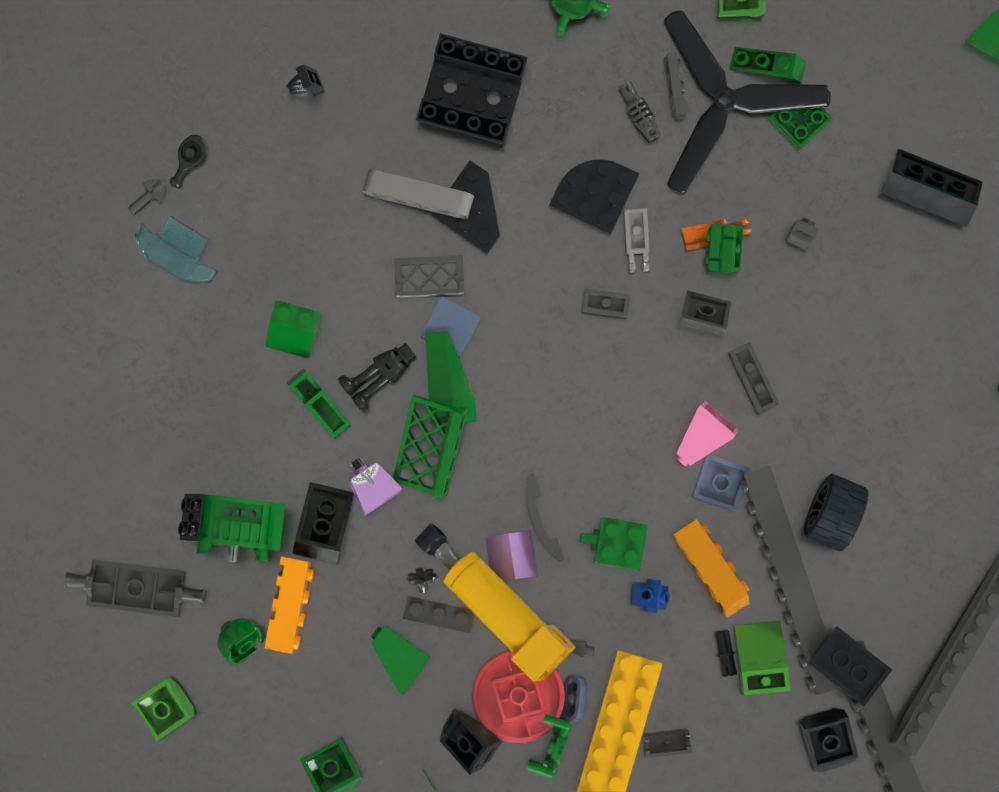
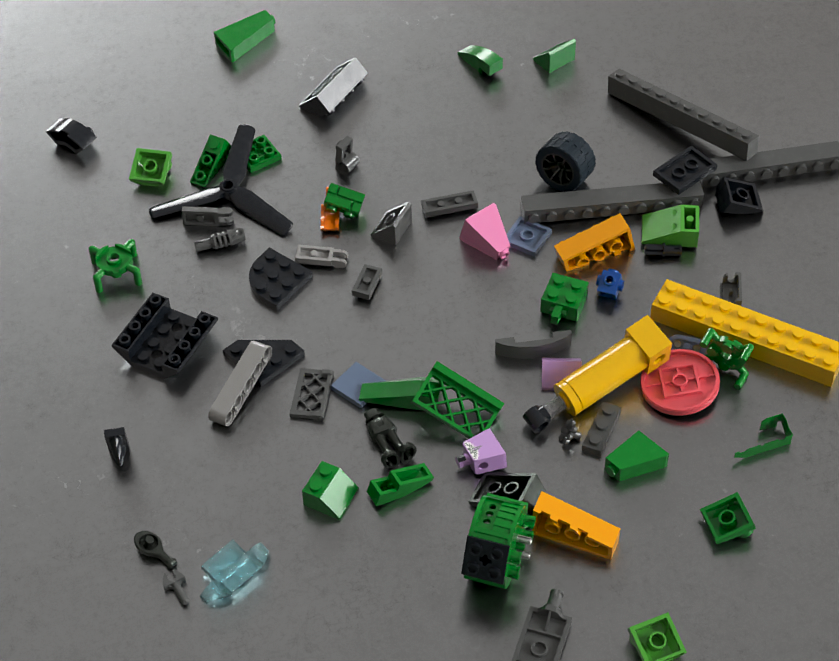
camera: 75 degrees left, 35 degrees down
green cylinder [217,618,264,664] -> none
black slope [440,709,502,775] -> none

